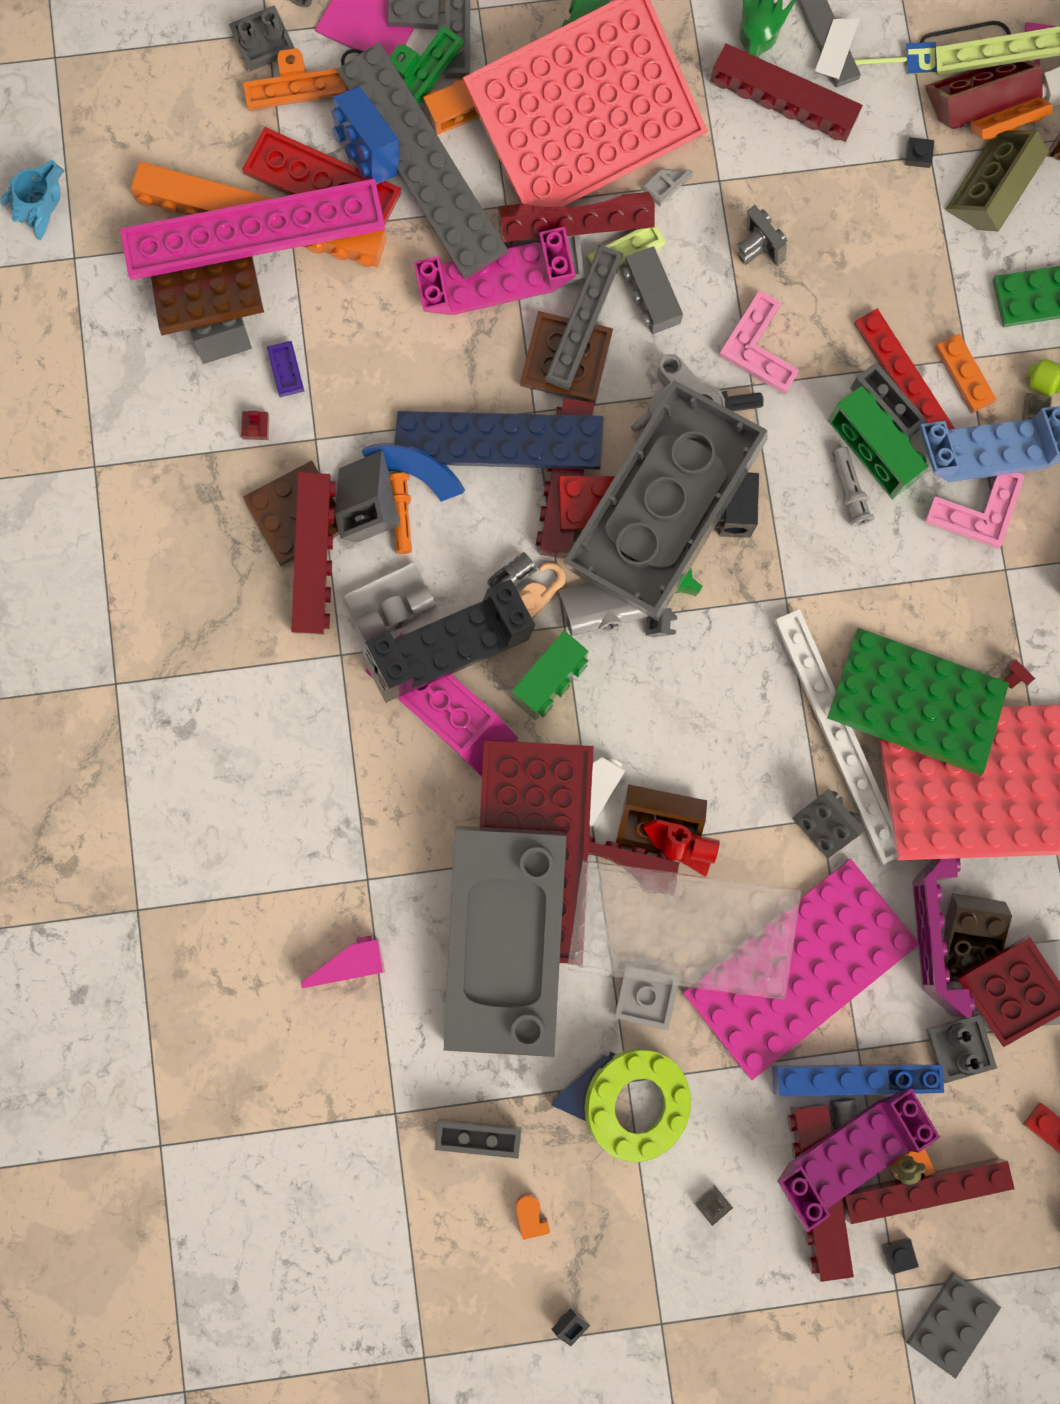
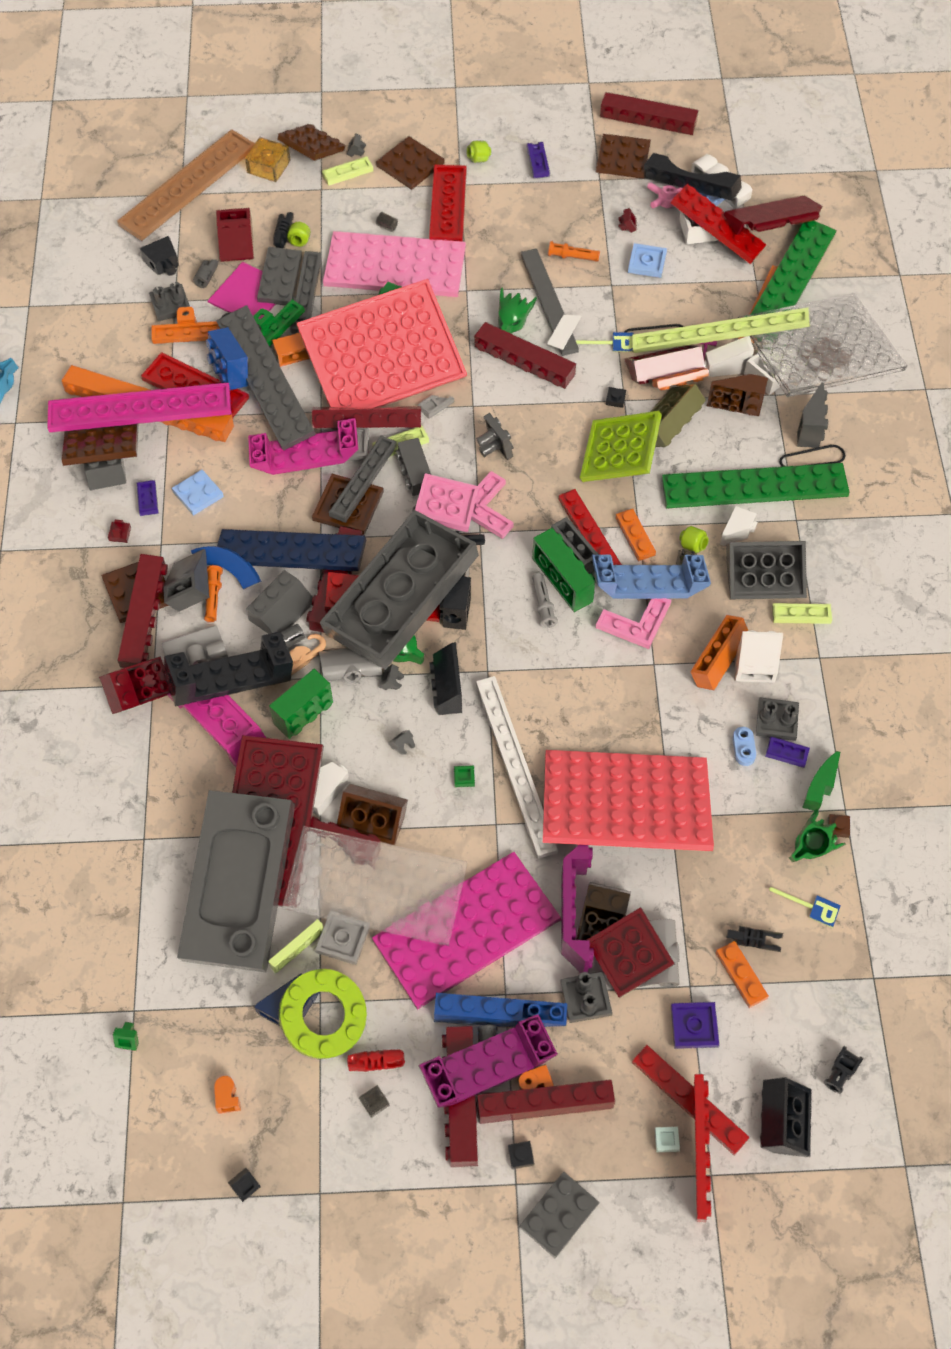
camera: 10 degrees right, 20 degrees down
dark pink slope [301,935,385,988] -> none
dark grey brick [435,1119,521,1159] -> none
red panel [643,819,720,877] -> none
dark grey plate [792,789,865,859] -> none
green plate [827,628,1009,776] -> none
olive plate [891,1156,926,1185] -> none
dark red tile [1003,658,1036,689] -> none
none -> dark red slope [99,656,170,714]
none -> green tile [113,1022,139,1051]
none -> light blue plate [172,469,224,516]
none -> dark grey slope [246,570,313,634]
none -> yellowish green tile [268,919,323,973]
none -> red hinge [347,1049,405,1072]
none -> dark grey tile [388,730,415,755]
none -> bright pink plate [415,474,479,532]
none -> black slope [429,642,462,715]
none -> green tile [454,765,475,787]
none -> lime plate [580,411,662,482]

